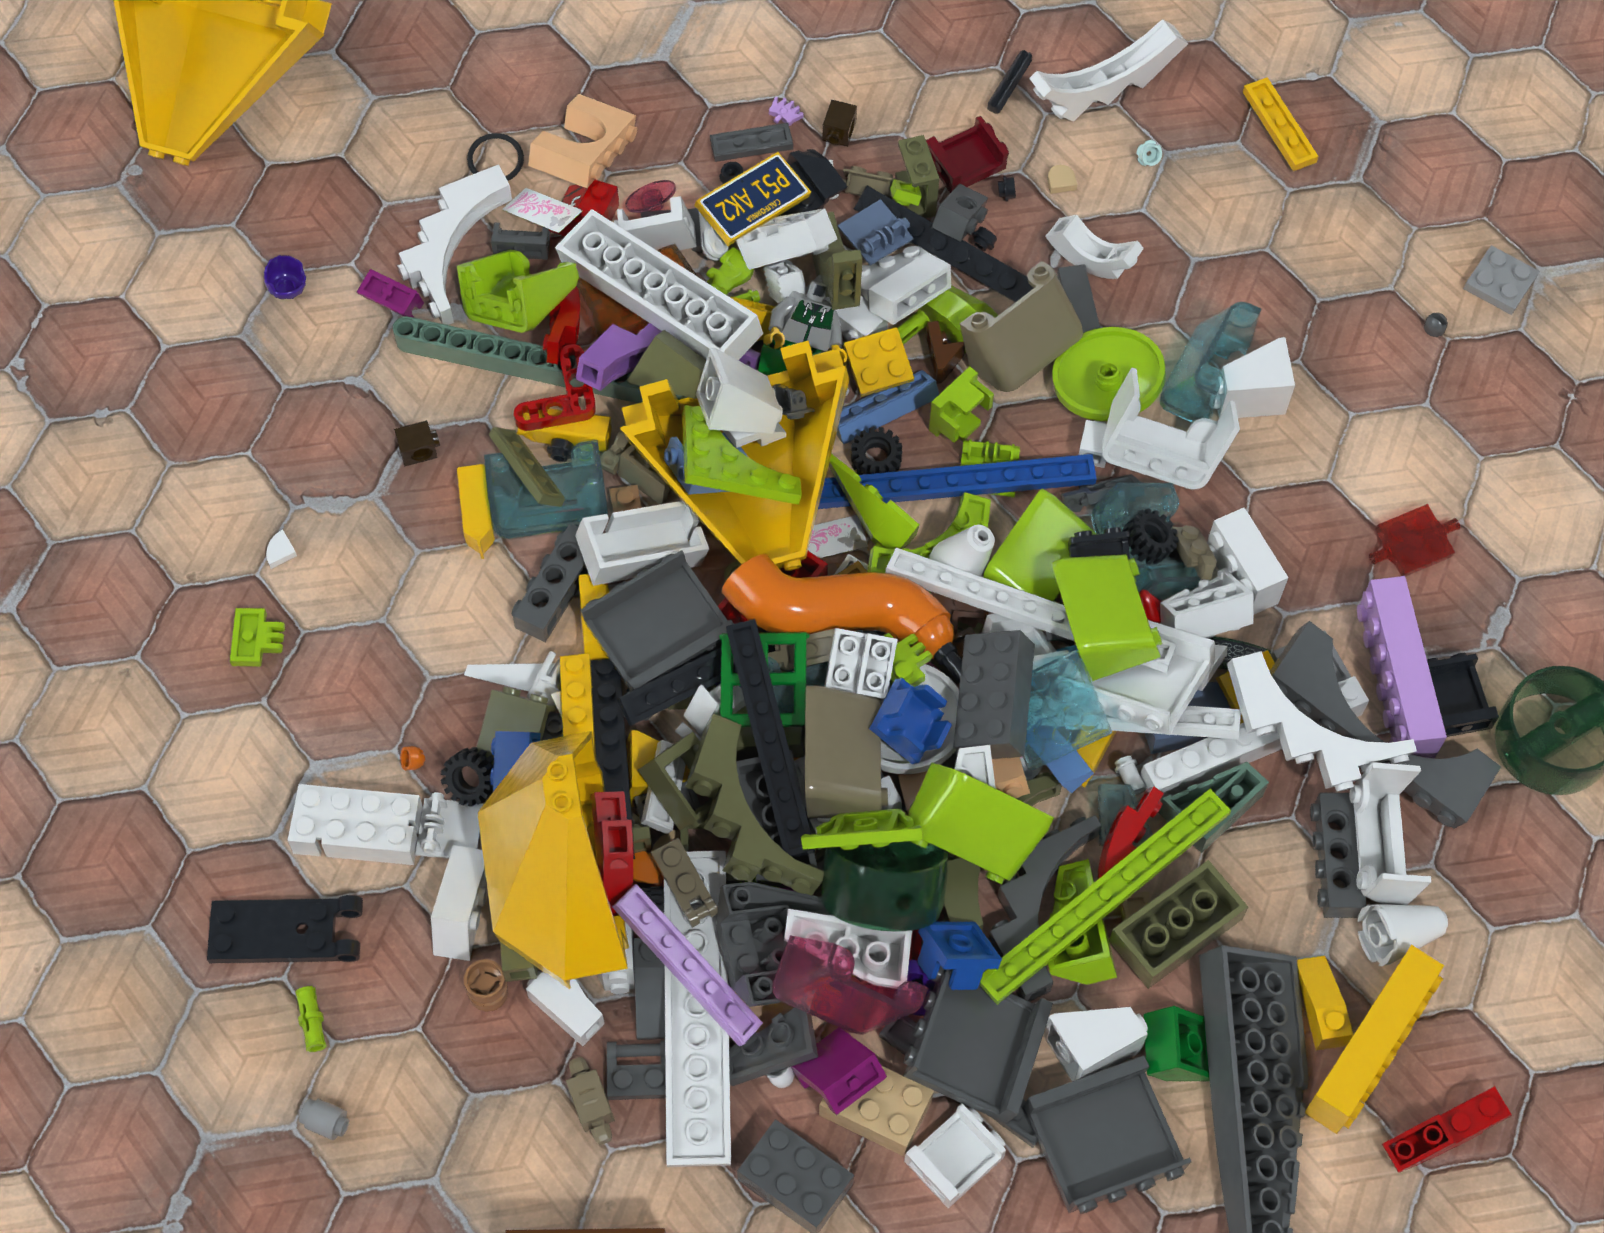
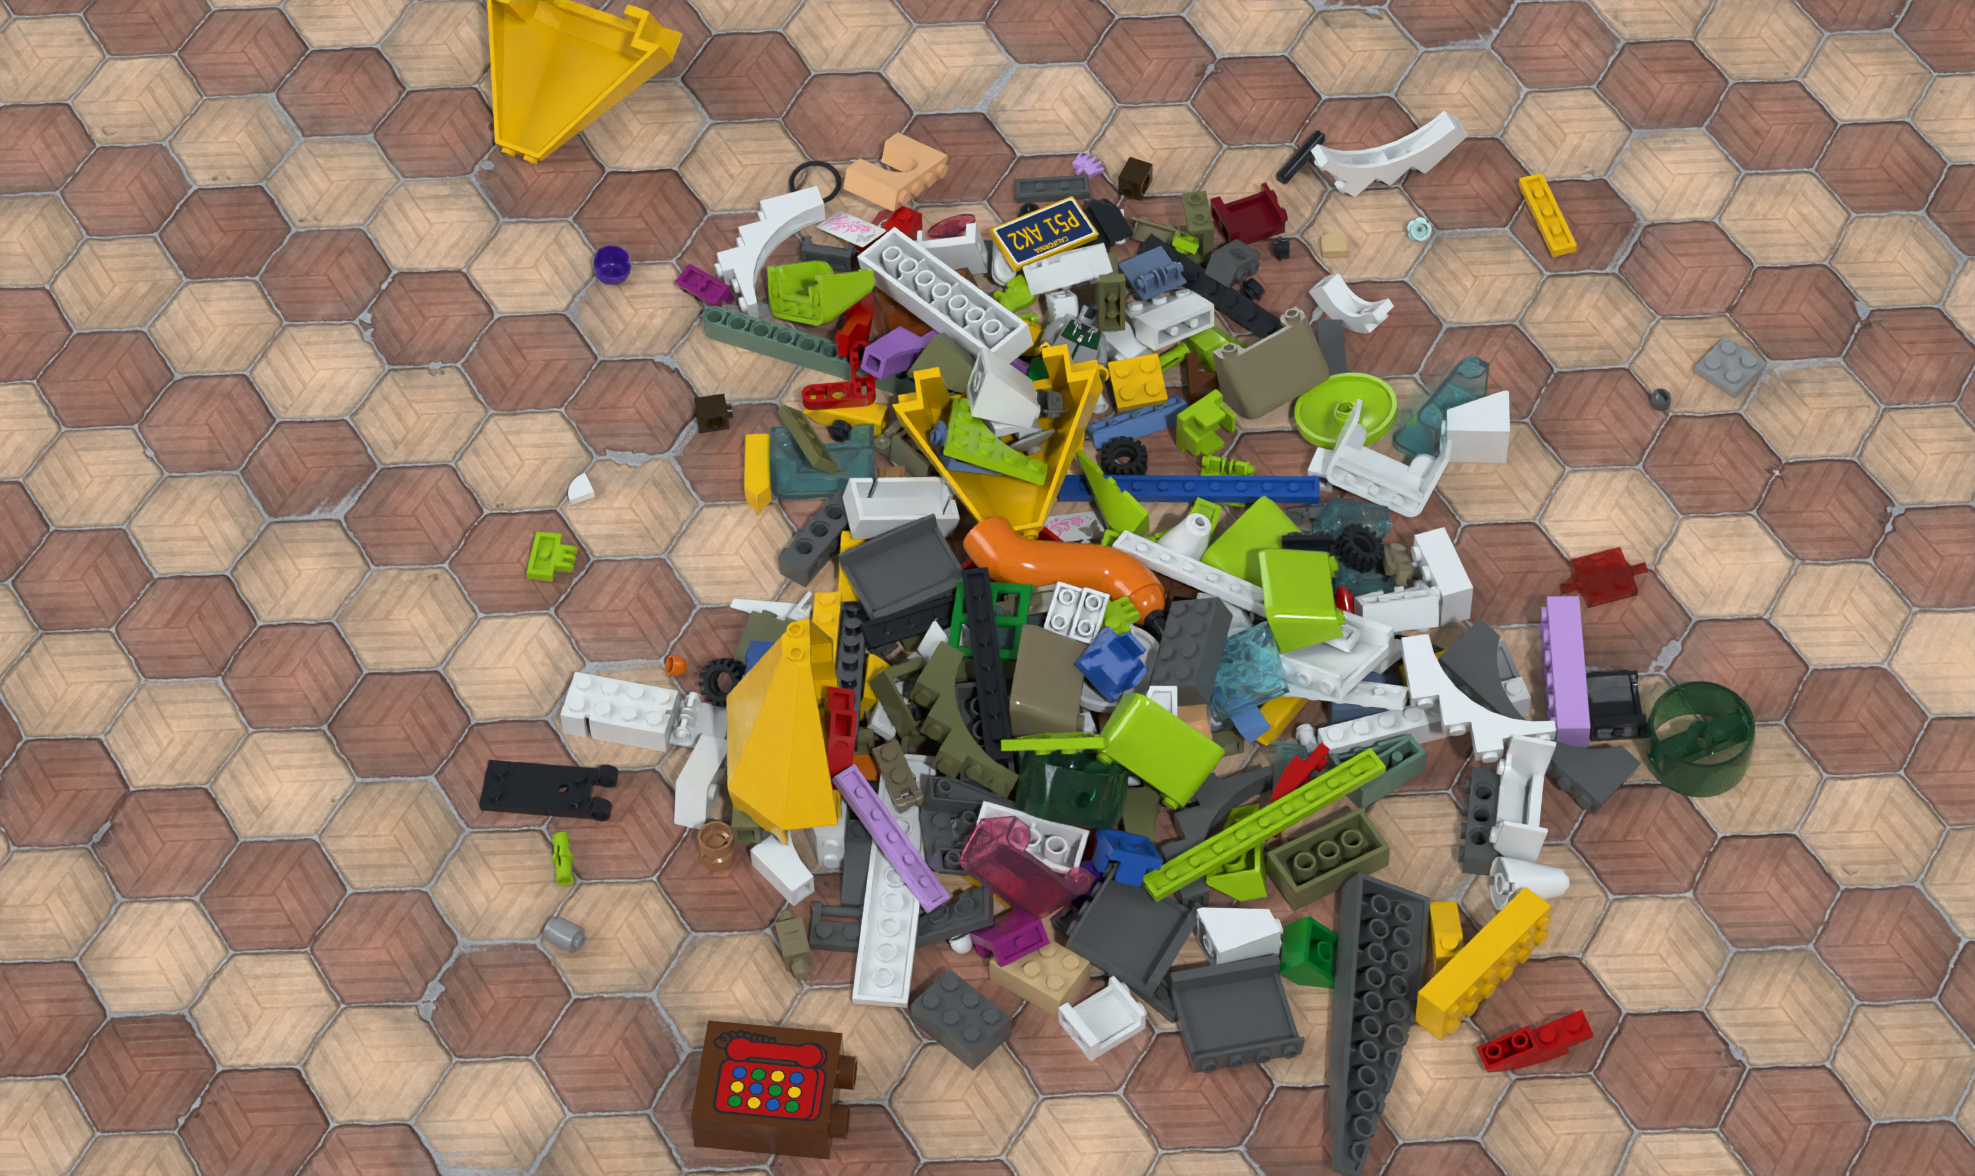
camera: 10 degrees right, 10 degrees down
none -> light grey dish [1009,428,1055,456]

